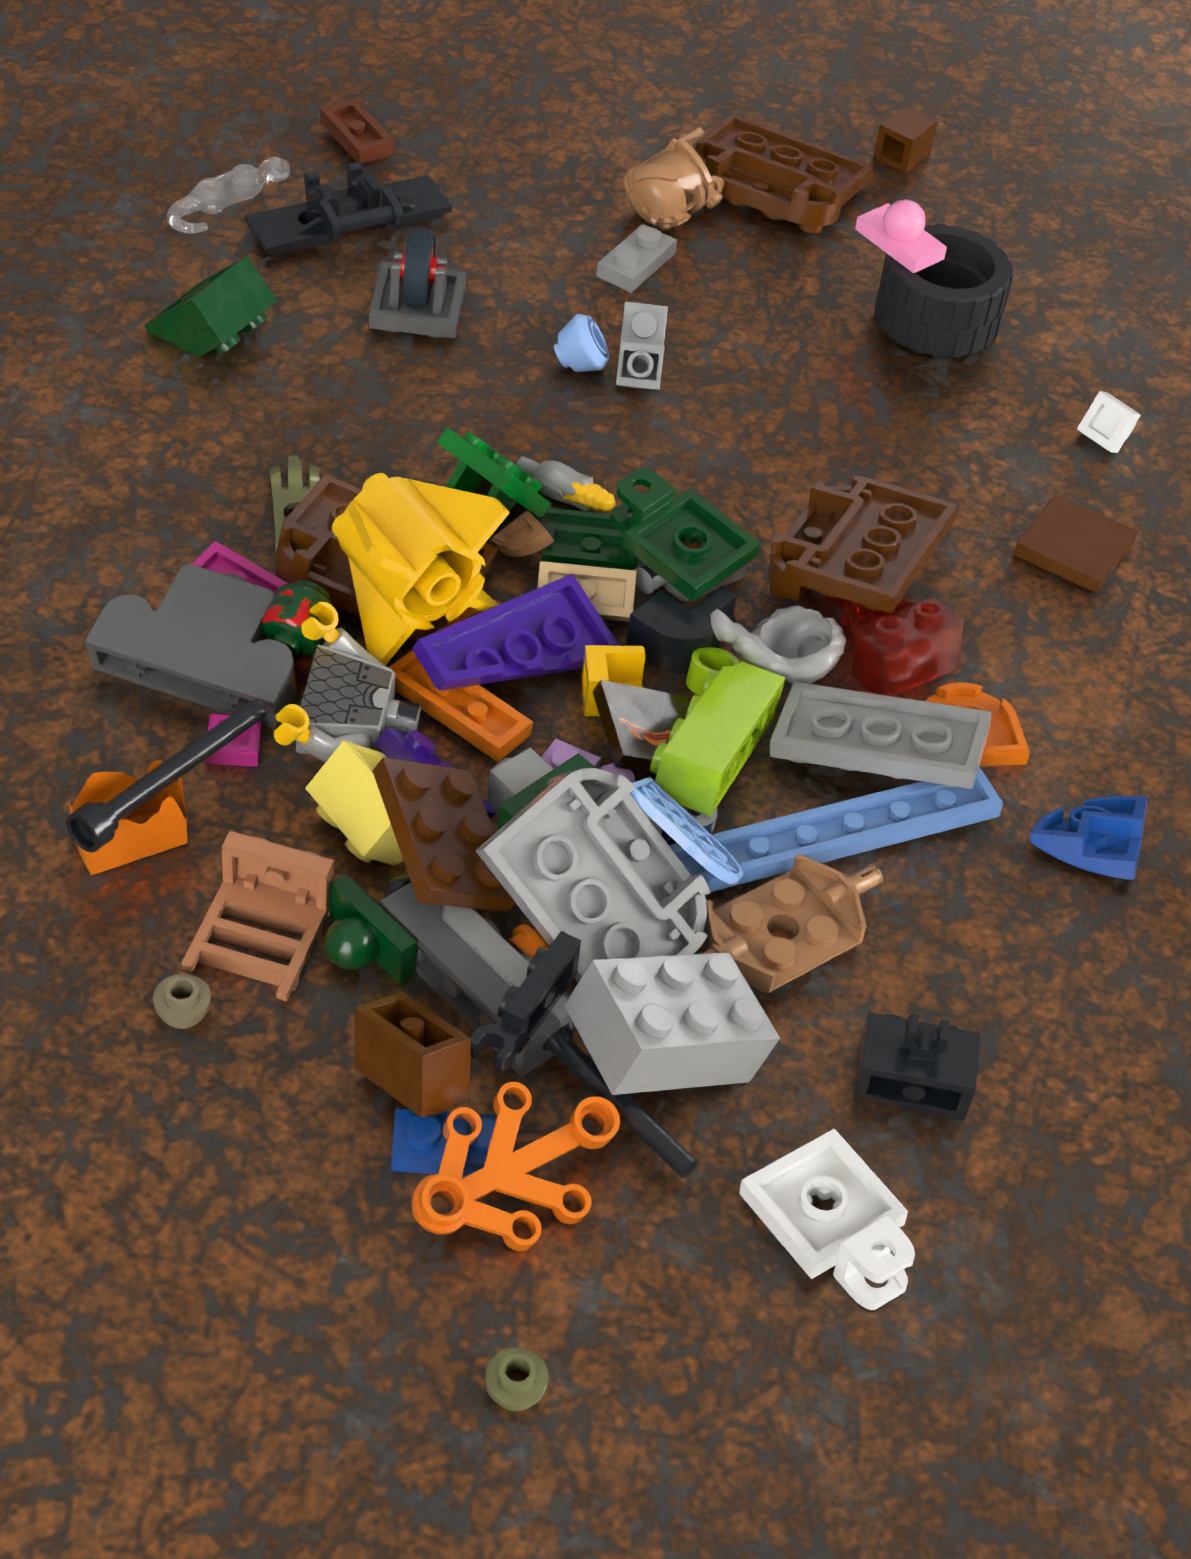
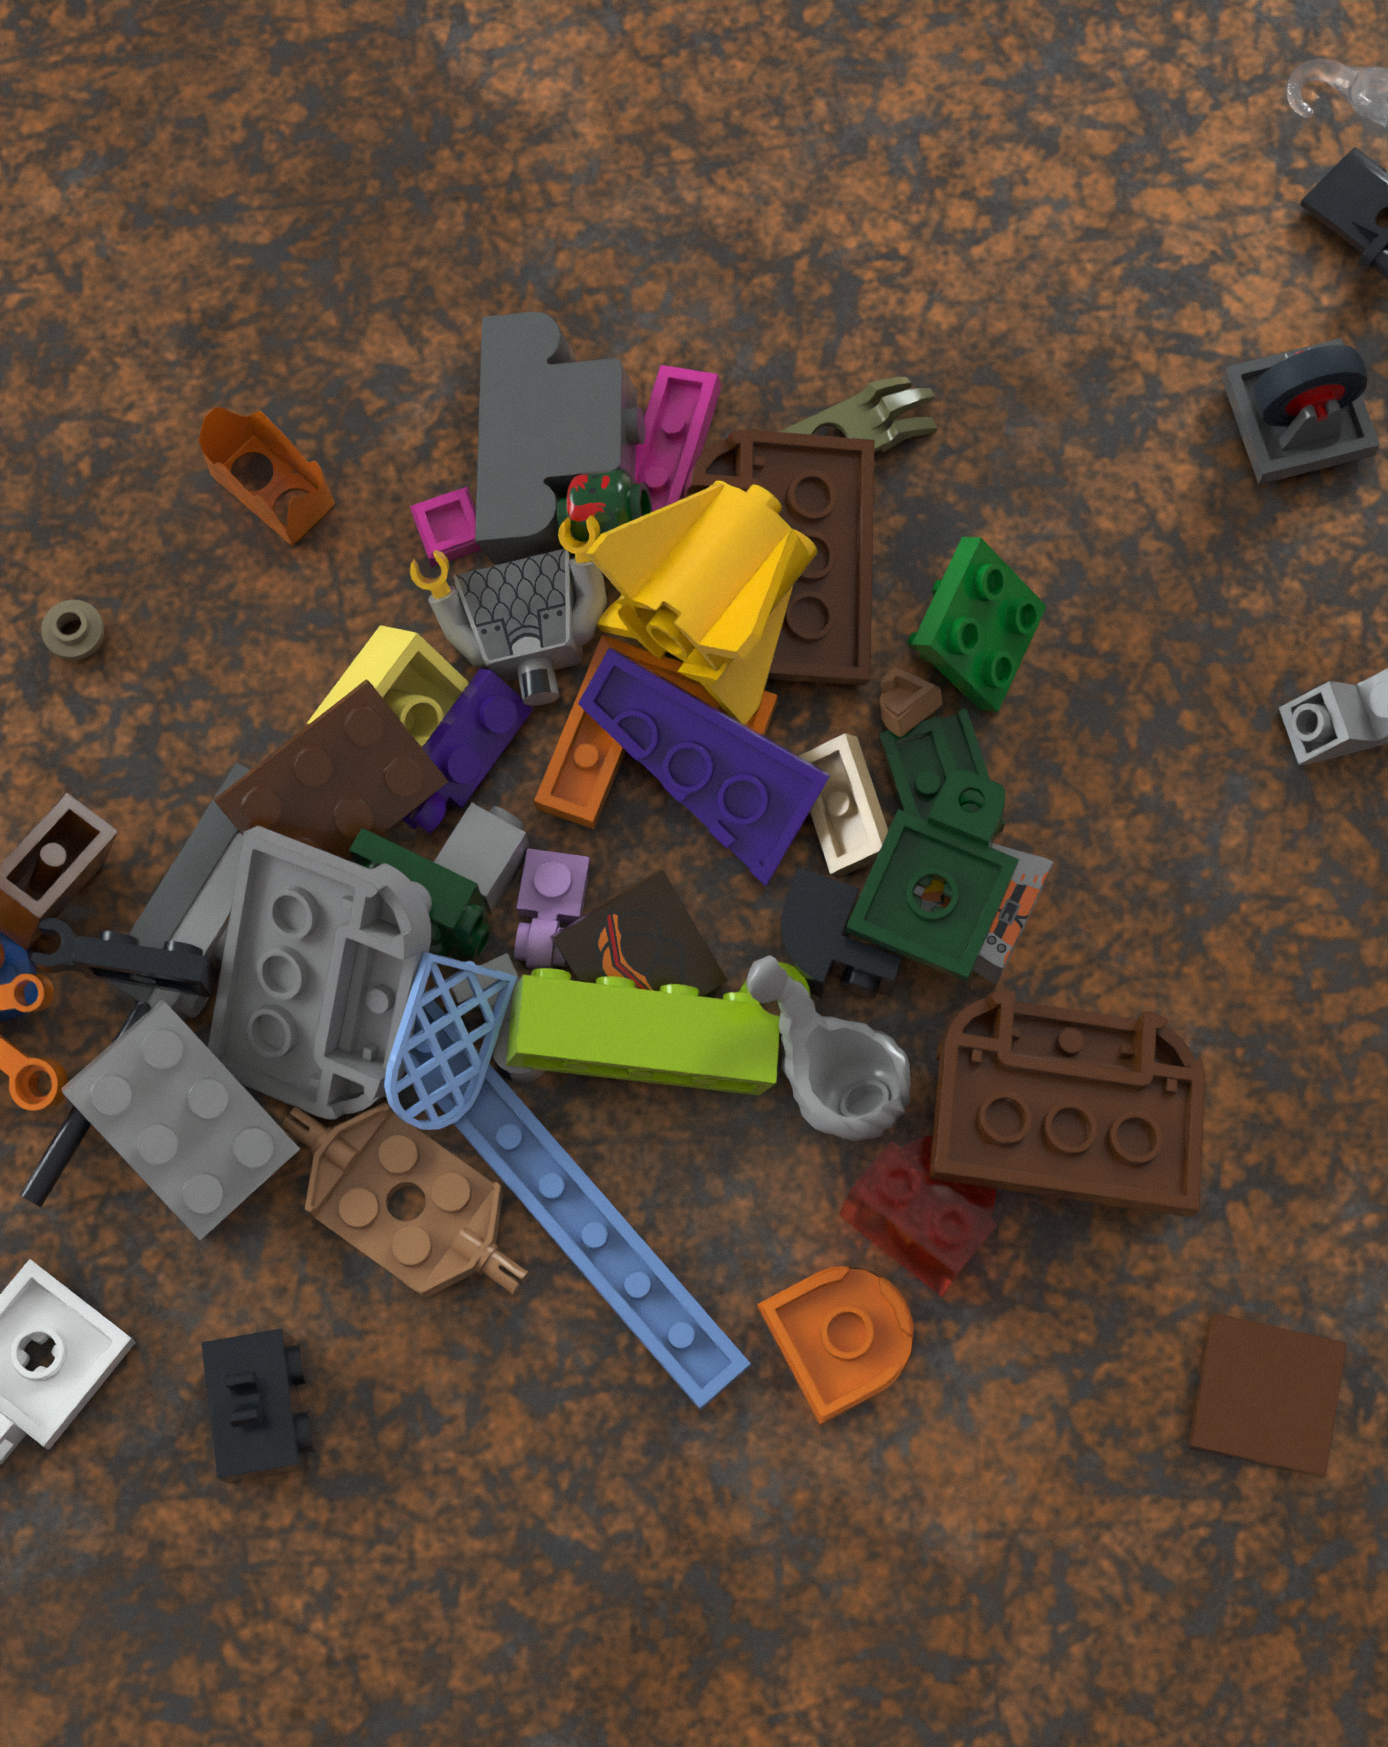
camera: 80 degrees right, 25 degrees up
black piece [66,700,267,852] -> none
dark green slope [144,256,277,357] -> none
nougat plate [181,831,334,1001] -> none
dark green tile [324,874,417,985] -> none
light grey piece [516,456,616,513] -> none
light blue cone [554,314,610,372] -> none
yellow panel [581,645,645,716] -> none
light grey plate [770,682,992,789] -> none
blue brick [1030,796,1148,880] -> none

